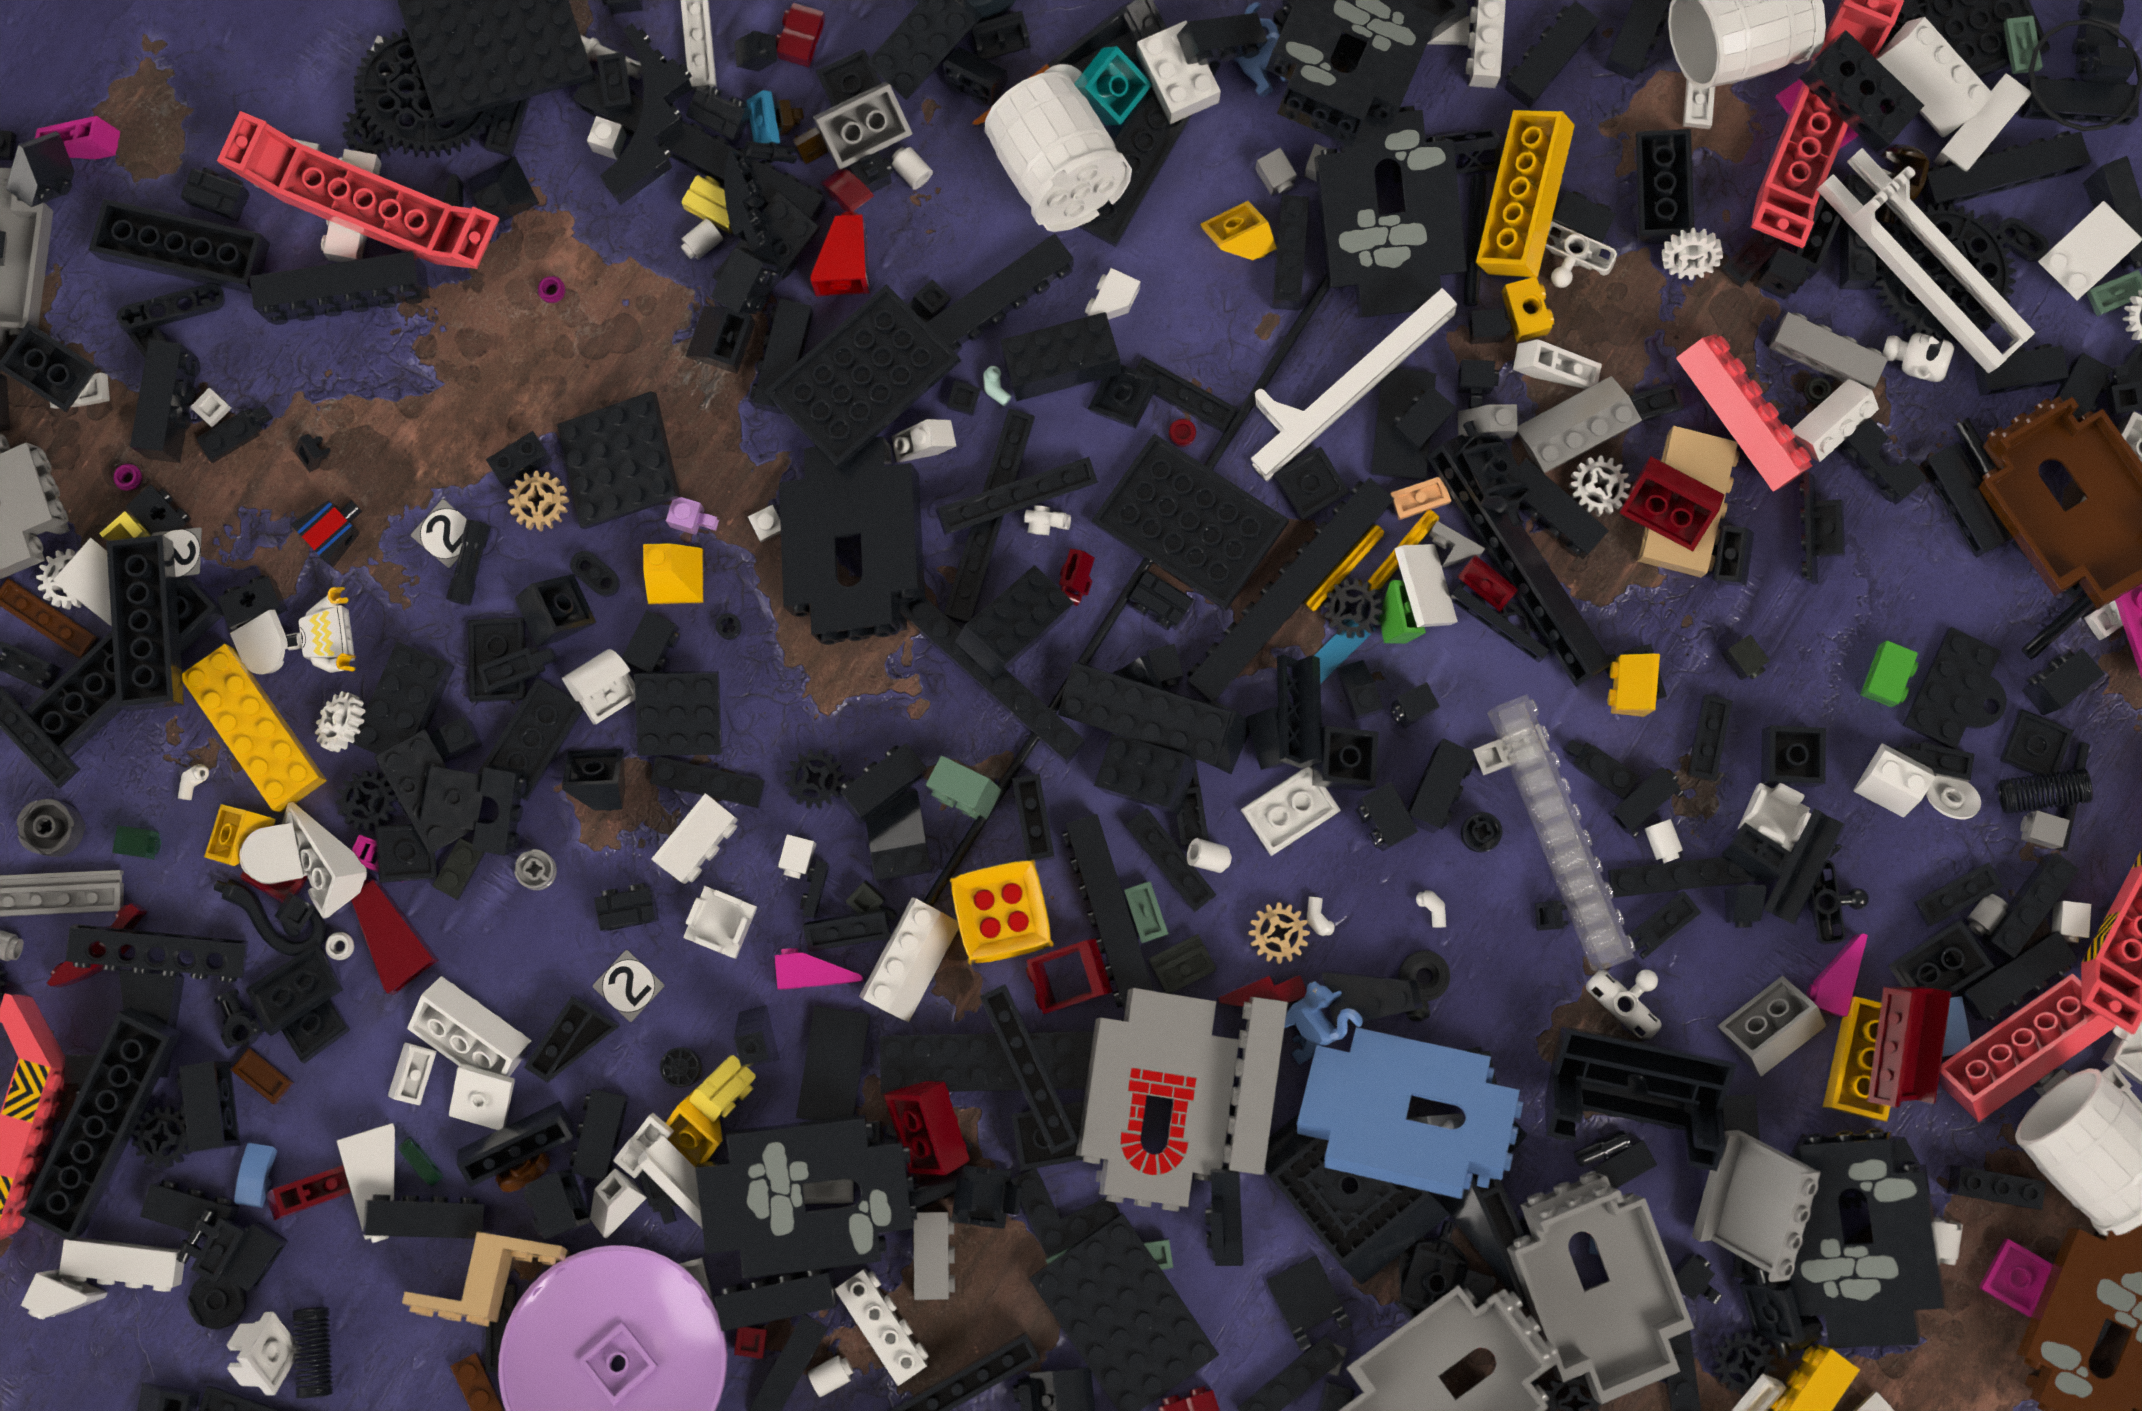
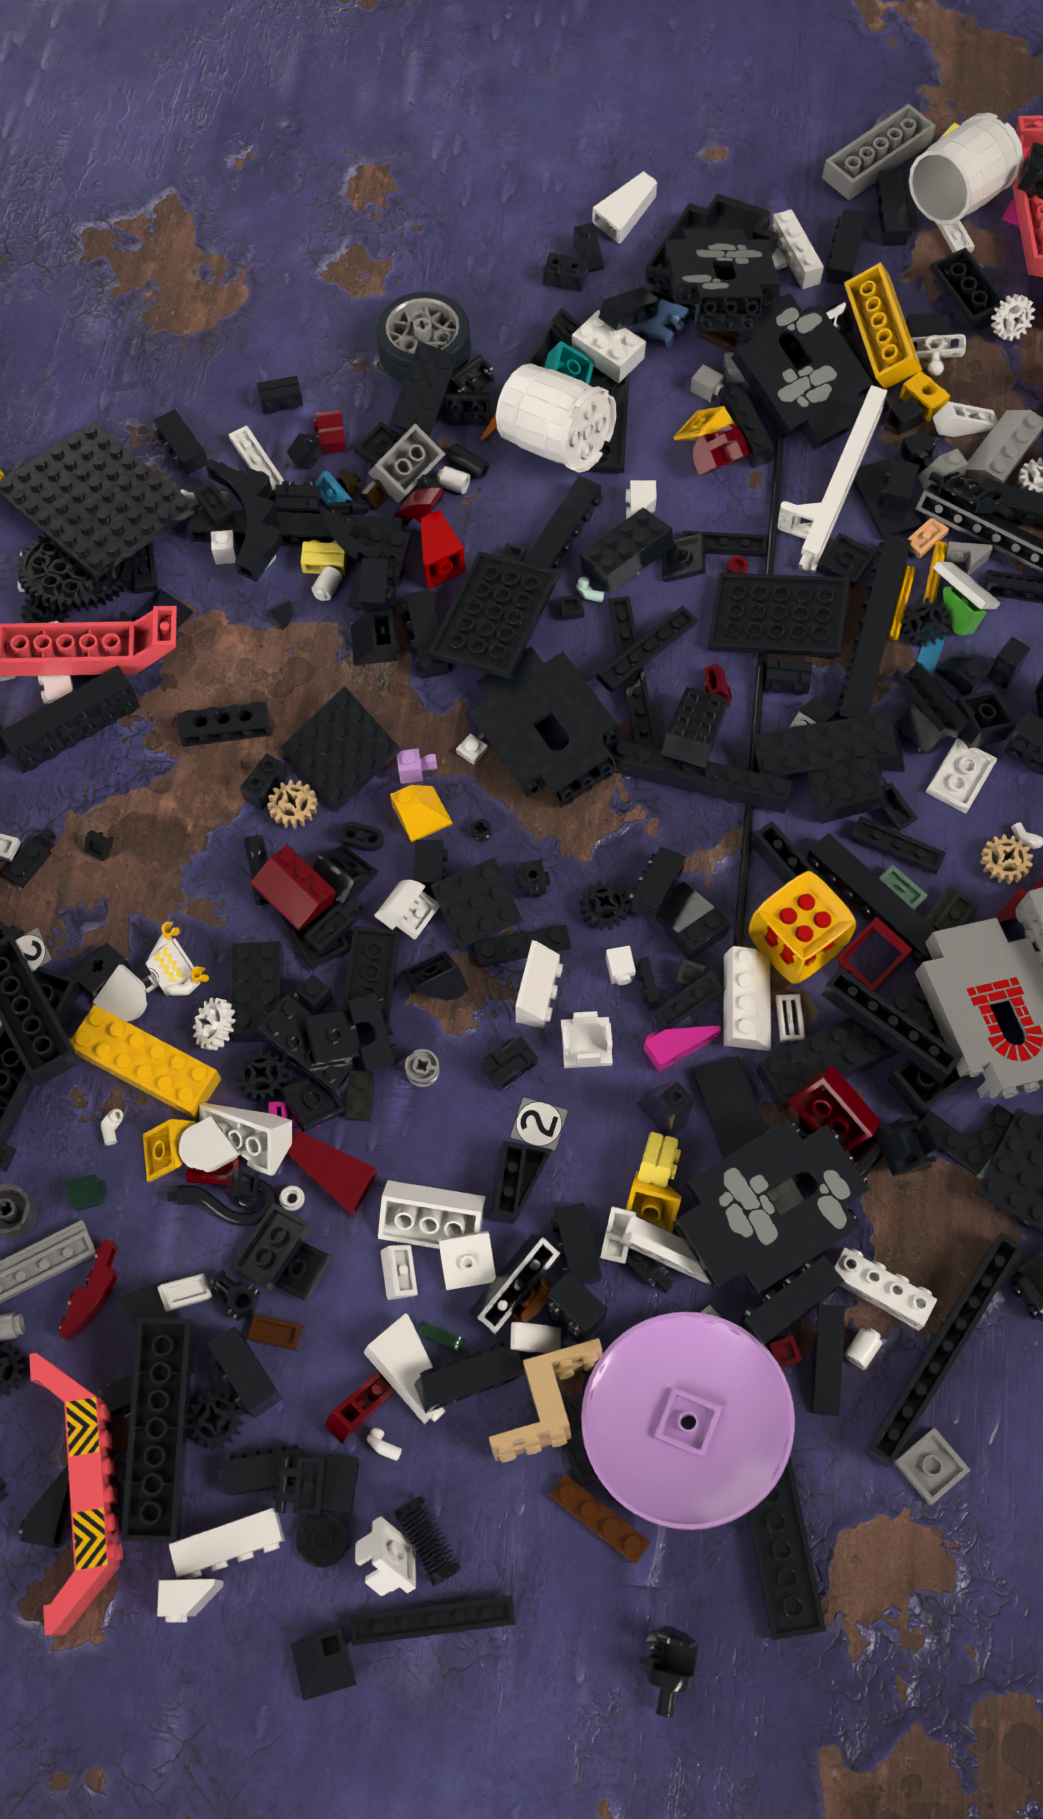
camera: 25 degrees left, 15 degrees down
black brick [66,924,249,982] -> none
medium blue slope [234,1143,277,1208] -> none
torso [291,500,363,567] -> none
sticker [411,499,467,568] -> none
magenta plate [538,276,566,303] -> none
white slope [590,1169,647,1239] -> none
black wheel [660,1047,702,1087] -> none
white slope [891,419,956,462] -> none
light grey brick [914,1211,955,1300] -> none
sand green brick [926,756,1002,820] -> none
white plate [1025,505,1071,535] -> none
white brick [1187,838,1232,873] -> none
dark red plate [1457,555,1518,612] -> none
none -> white tile [158,1273,212,1312]
none -> black brick [177,701,272,747]
none -> dark red slope [251,844,336,931]
none -> black tile [271,601,293,630]
none -> white arm [367,1427,402,1461]
none -> black axle [446,443,490,479]
none -> white slope [511,1322,561,1354]
none -> black brick [516,860,550,898]
none -> dark red brick [693,424,751,475]
none -> white tile [775,994,805,1043]

